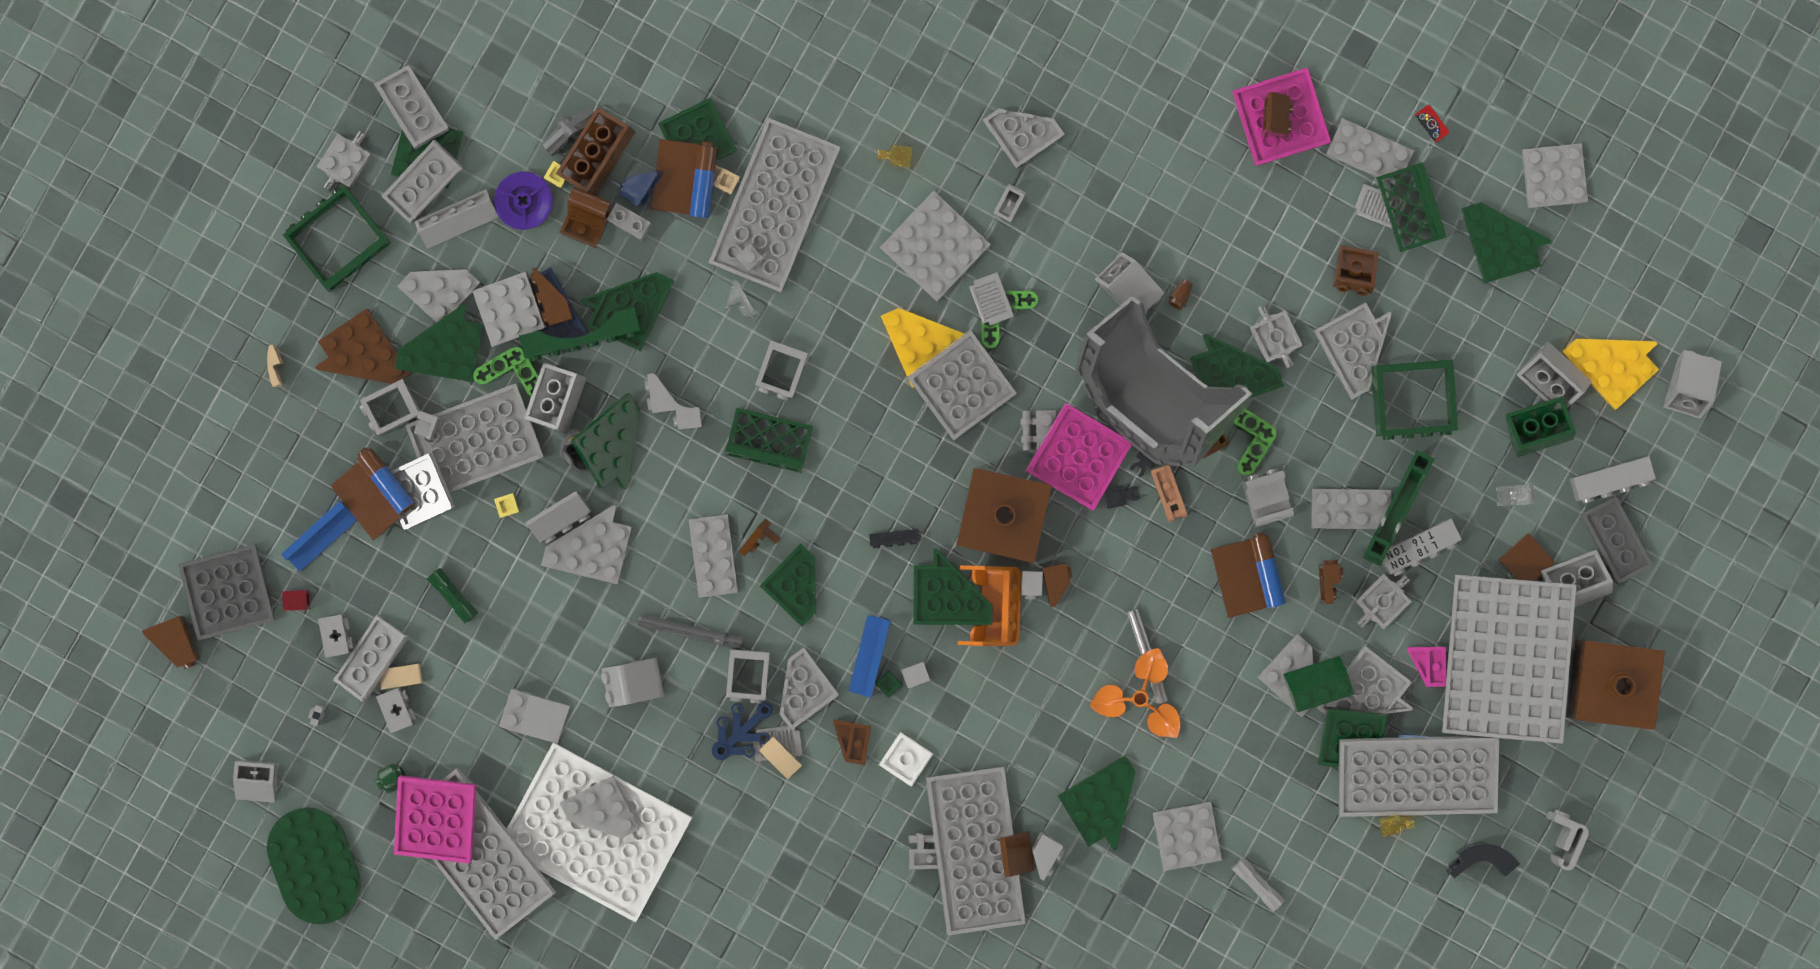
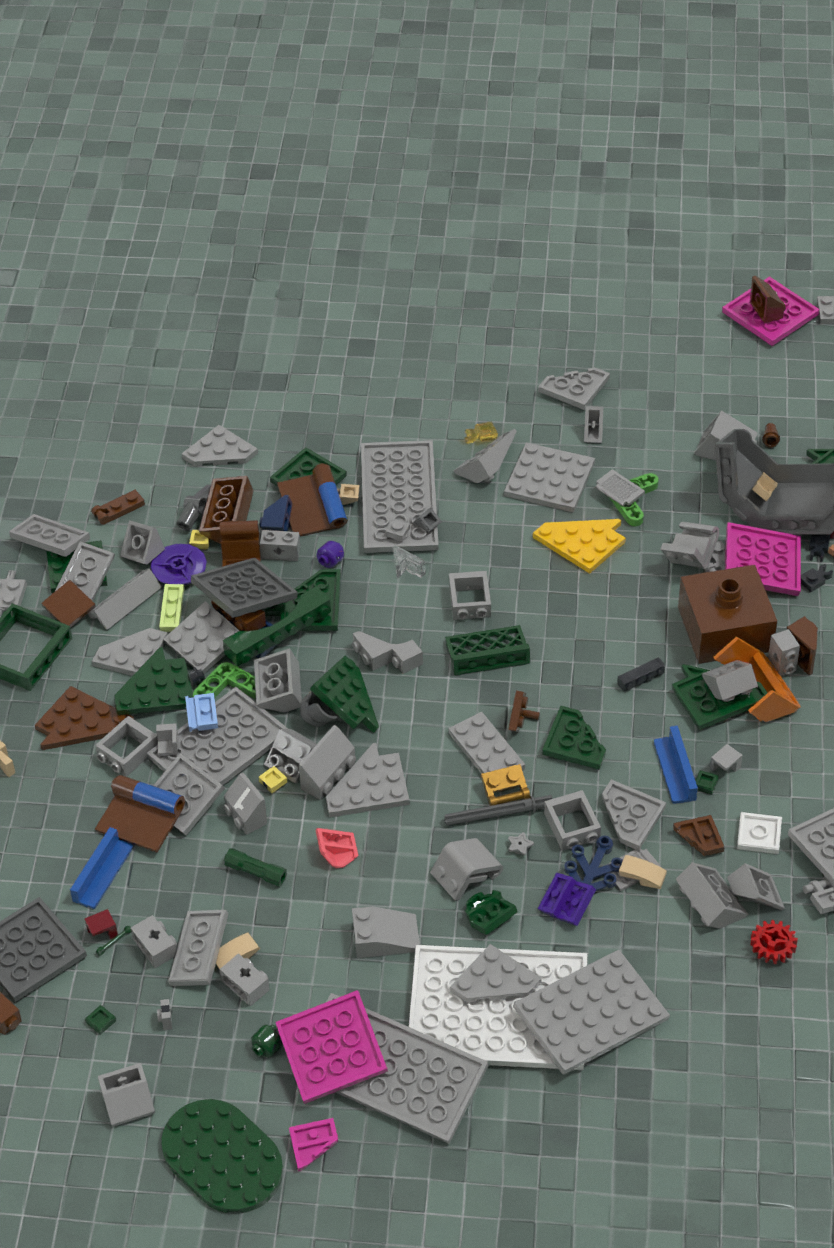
camera: 25 degrees left, 40 degrees down
light grey plate [907,330,1017,440] -> none
none -> reddish brown tile [41,580,96,628]
none -> dark green tile [85,1005,116,1035]
none -> reddish brown plate [91,489,145,525]
none -> dark green hinge [96,926,131,956]
none -> light grey slope [120,520,165,564]
none -> yellowish green plate [159,584,184,632]
none -> light grey plate [182,425,258,467]
none -> light blue plate [185,693,218,732]
none -> black plate [189,667,206,686]
none -> dark grey plate [191,558,297,617]
none -> light grey slope [223,773,267,835]
none -> light grey slope [264,729,317,783]
none -> dark pink wing [289,1118,338,1172]
none -> coral slope [315,828,359,868]
none -> dark purple head [316,541,344,568]
none -> dark grey slope [414,508,442,533]
none -> light grey wedge [454,428,517,483]
none -> dark green slope [465,890,518,935]
none -> pearl gold plate [481,764,530,806]
none -> light grey plate [508,832,534,855]
none -> light grey plate [513,950,670,1075]
none -> dark purple slope [538,872,596,926]
none -> light grey piece [660,522,719,568]
none -> light grey slope [676,862,749,929]
none -> light grey slope [702,660,758,702]
none -> light grey slope [727,863,785,910]
none -> red gear [750,920,798,964]
none -> tan slope [752,472,778,501]

